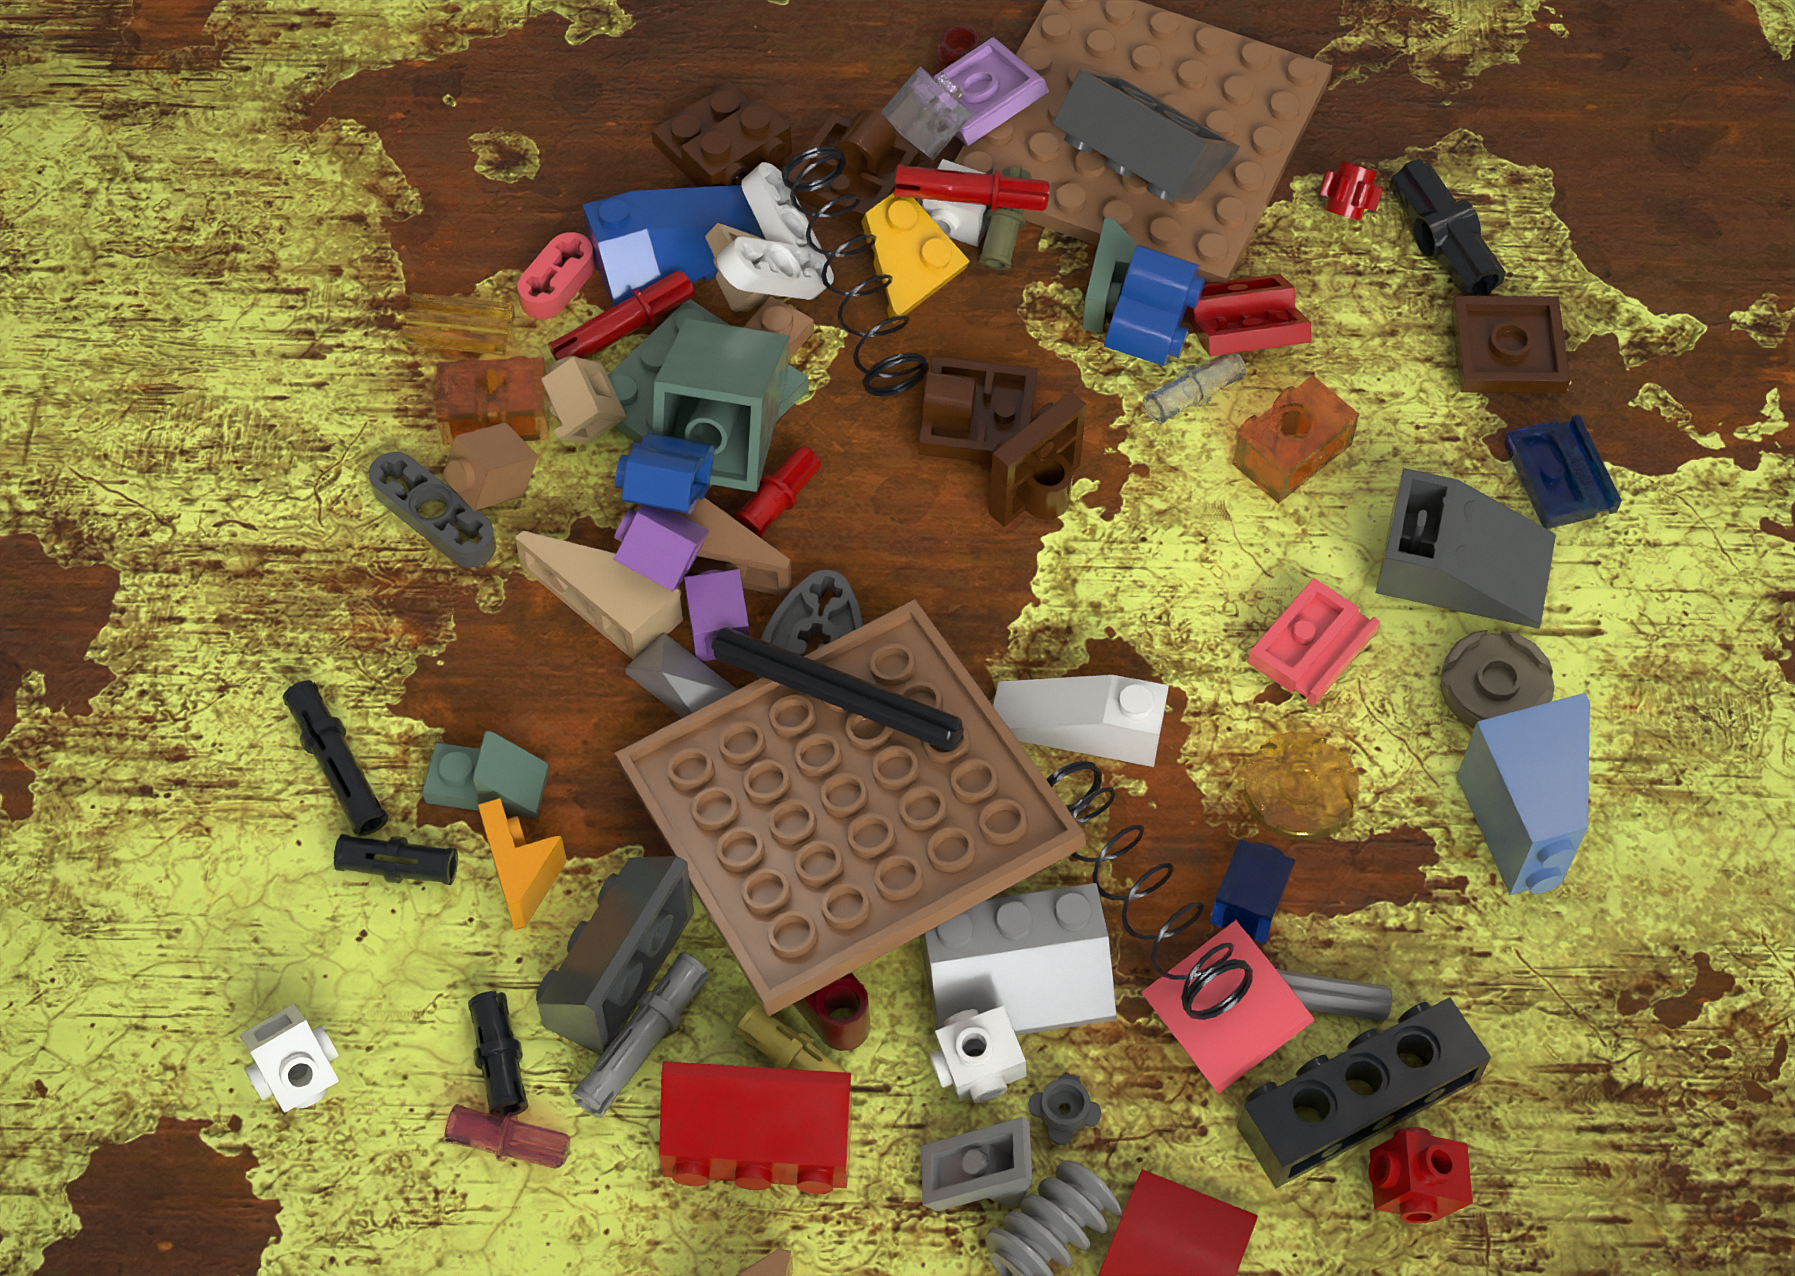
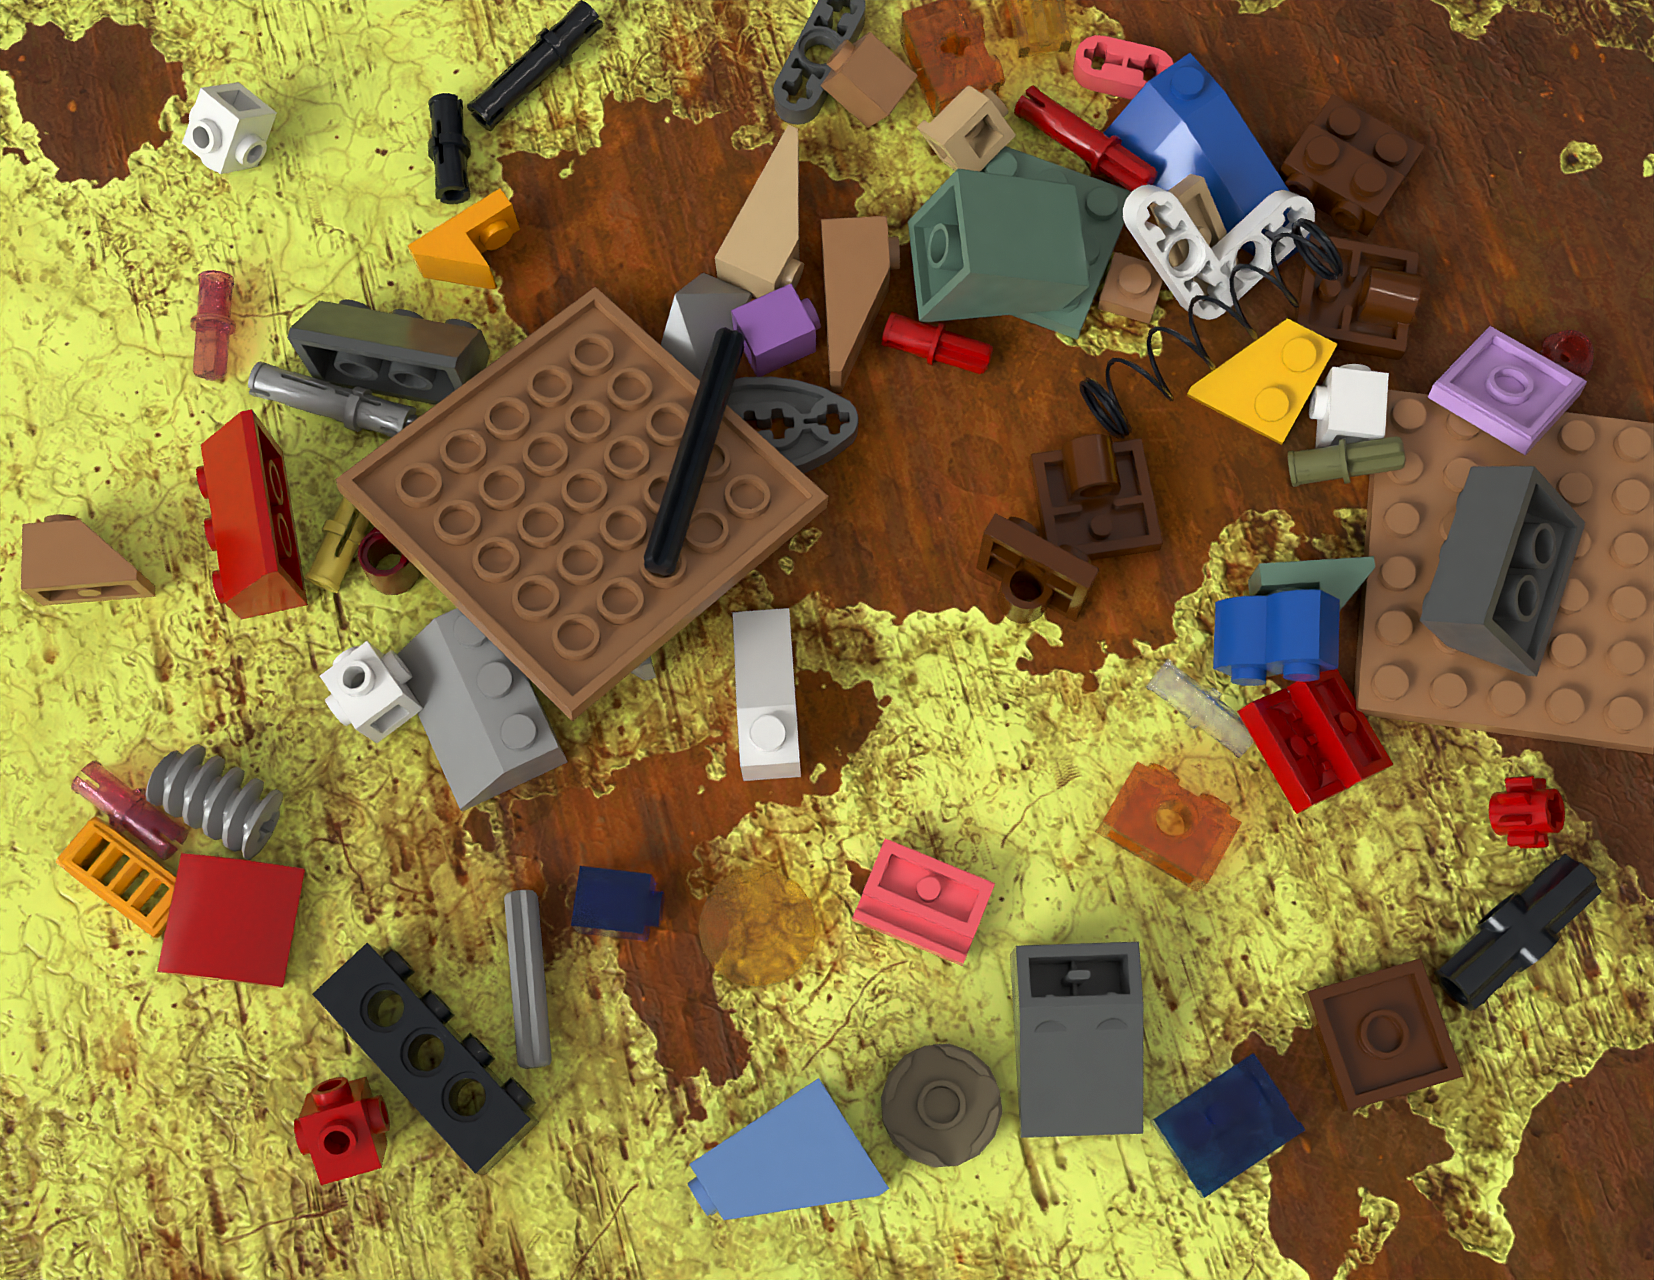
camera: 75 degrees right, 15 degrees up
sand green slope [422,731,549,819] -> none
black pin [468,991,529,1118] -> none
medium lavender brick [613,505,709,592] -> none
blue brick [615,433,715,514] -> none
clear brick [881,66,973,160] -> none
red axle [894,164,1050,212] -> none
light grey slope [921,1117,1032,1211] -> none
dark grey plate [1028,1074,1101,1145] -> none
black piece [1046,761,1253,1020] -> none
coral slope [1141,920,1315,1094] -> none

